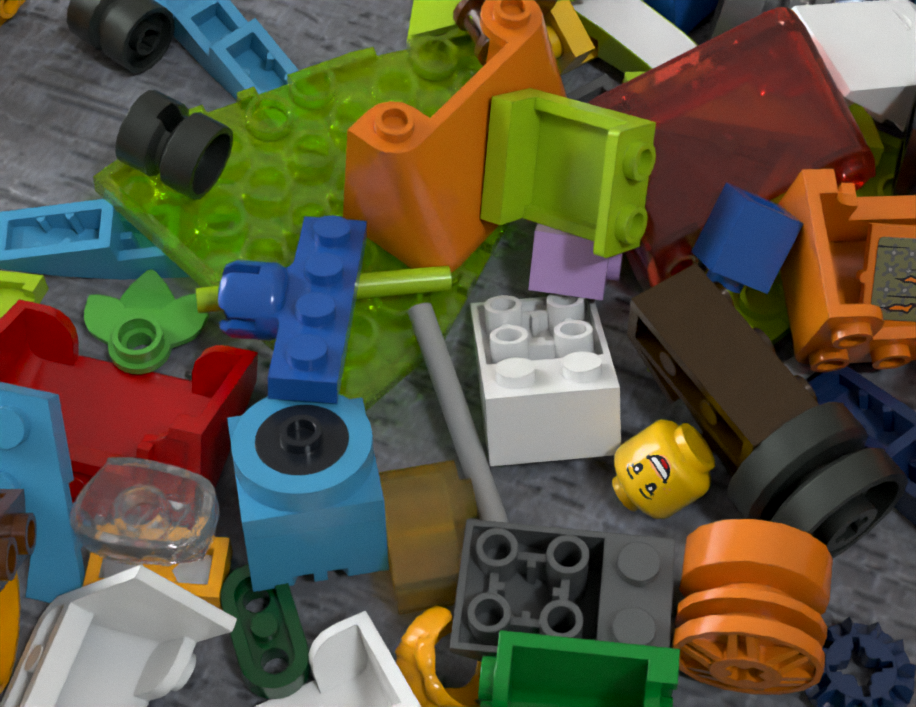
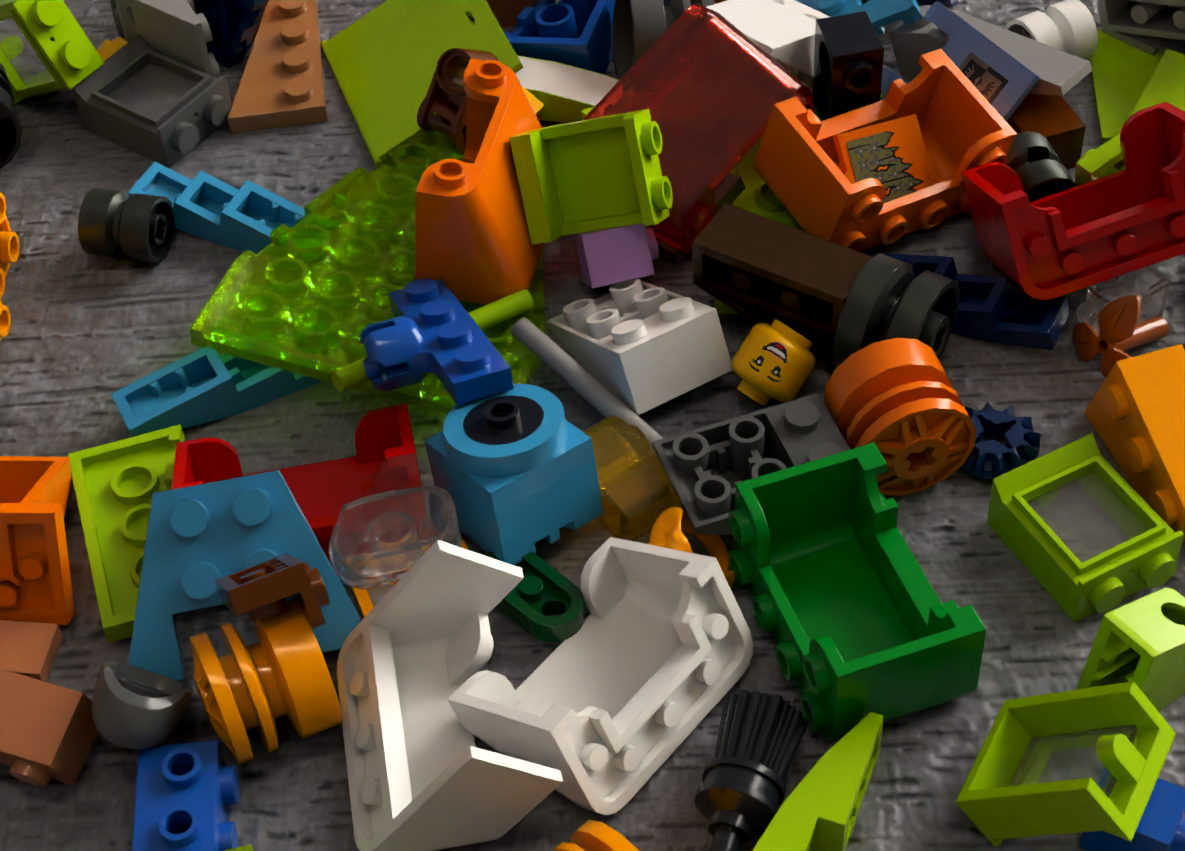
camera: 25 degrees left, 10 degrees down
bright green plate [84,269,209,374] -> none
pearl dark grey wheel [115,90,233,200] -> none
blue brick [691,182,804,294] -> none

